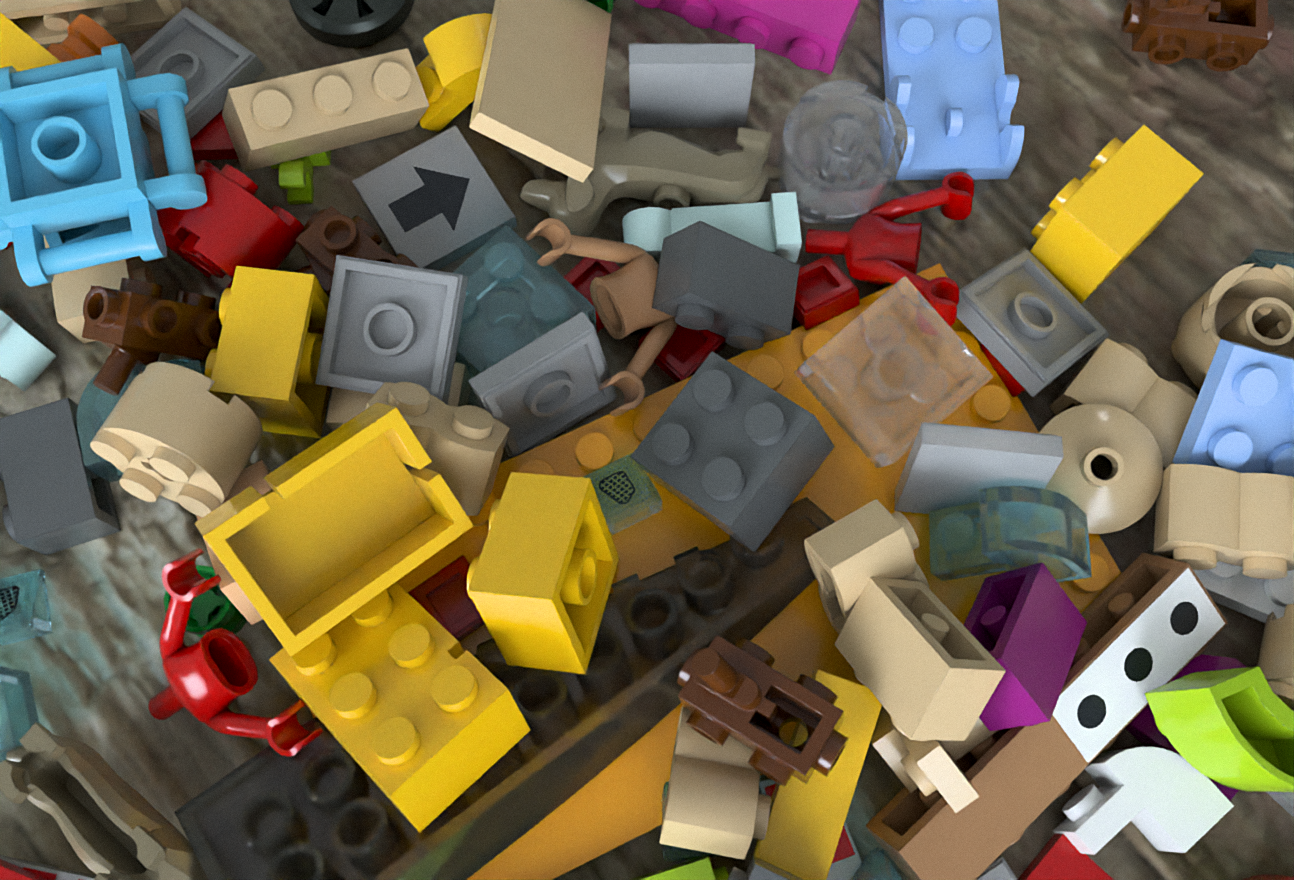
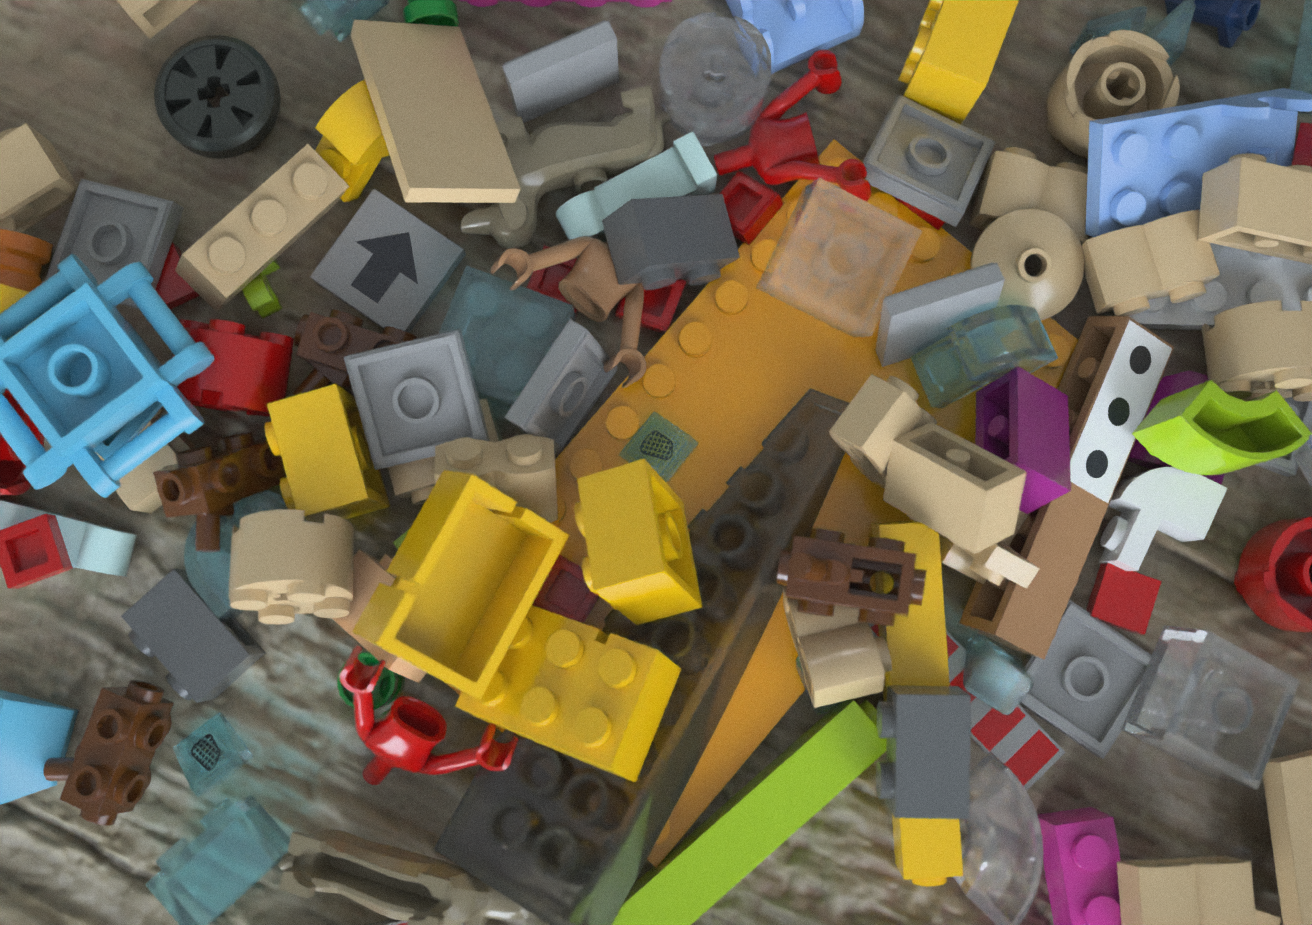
camera: 25 degrees left, 10 degrees up
dark grey brick [630,352,835,552] -> none

